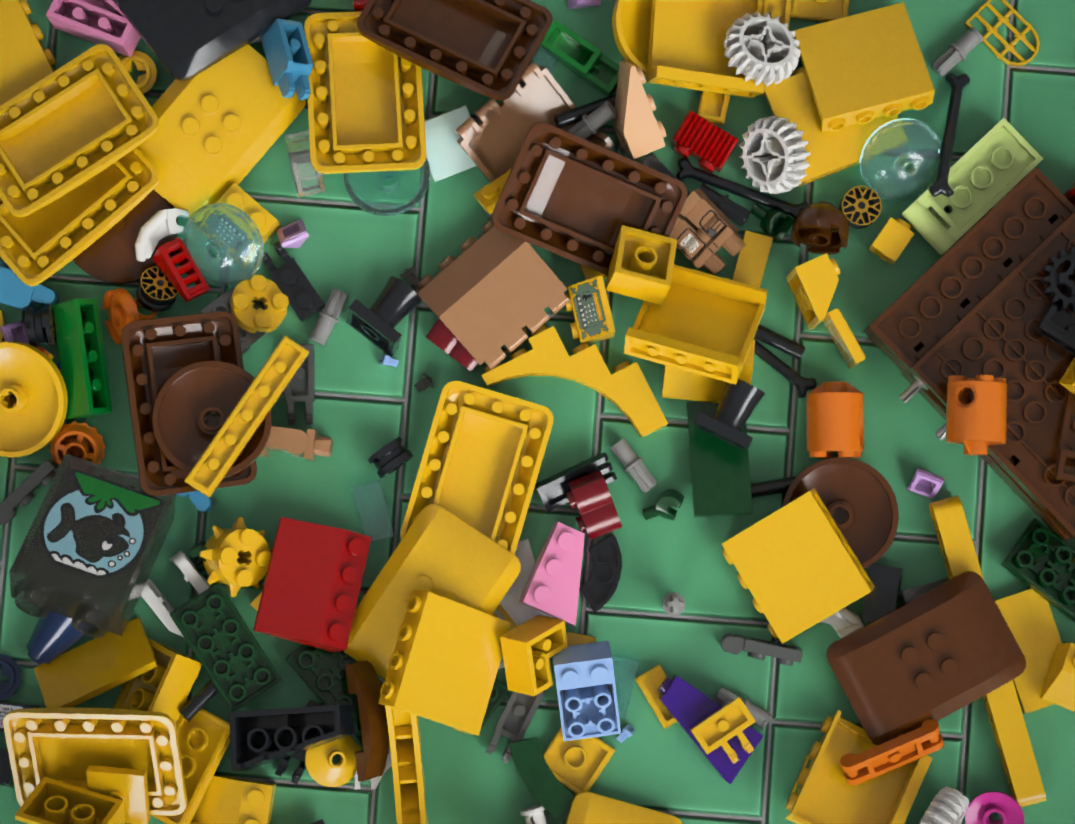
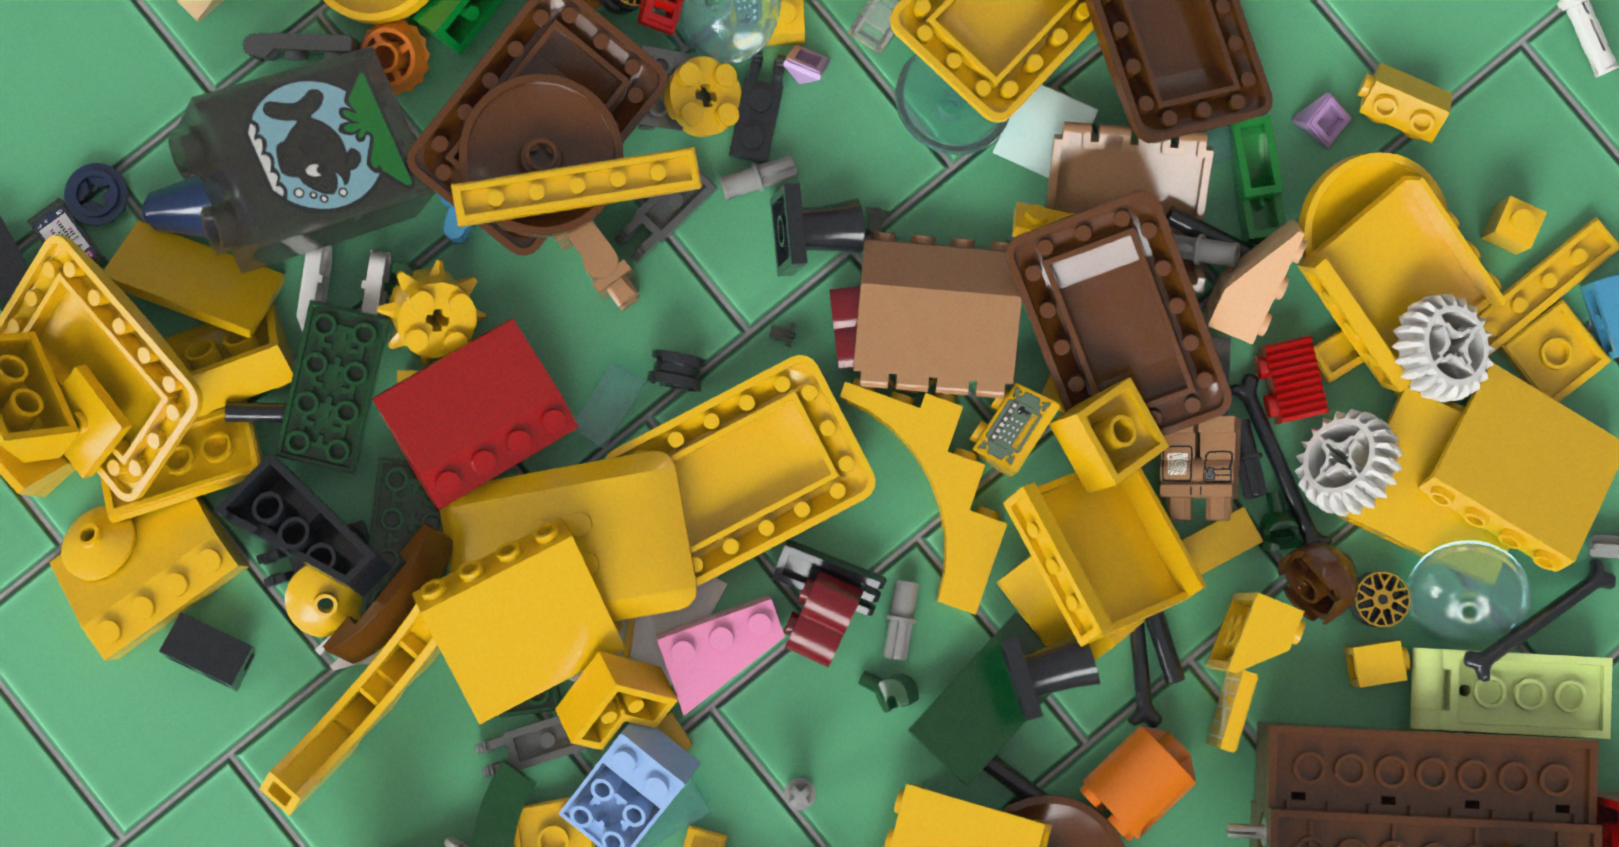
camera: 45 degrees right, 0 degrees up
light blue piece [379,354,399,367] -> none
black tile [579,534,622,613] -> none

